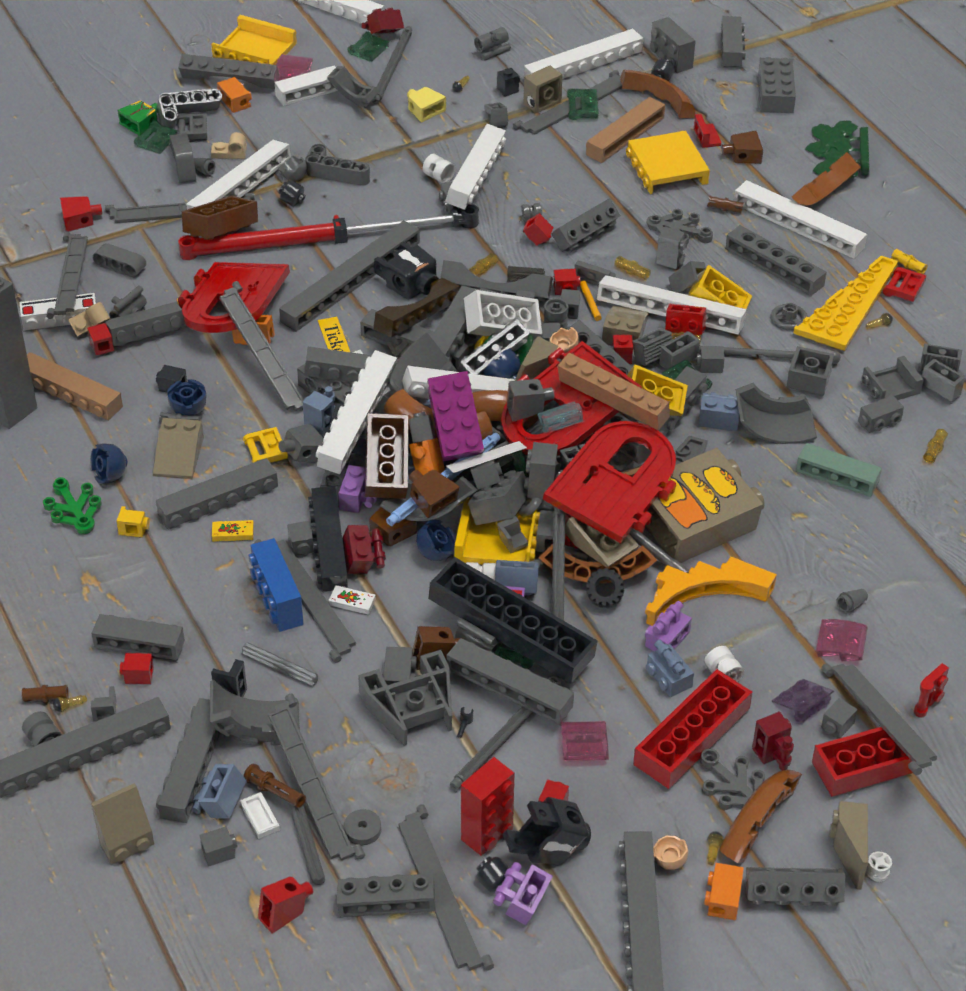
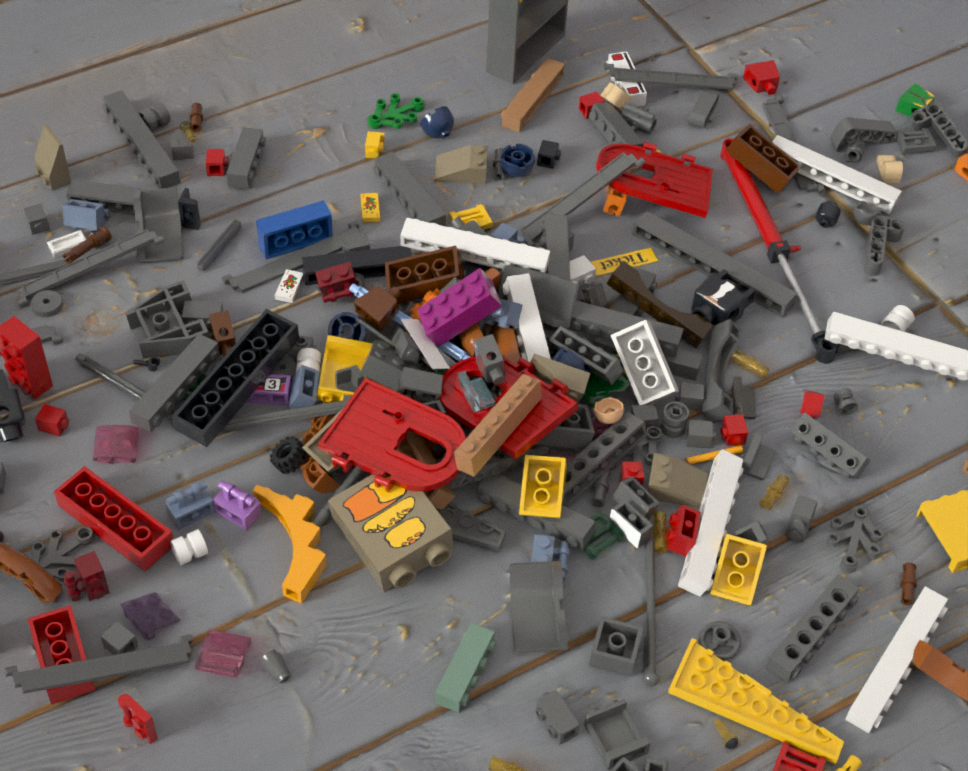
camera: 85 degrees right, 5 degrees up
clear green plate [134,121,178,154] -> none
dark grey brick [696,346,725,373] -> none

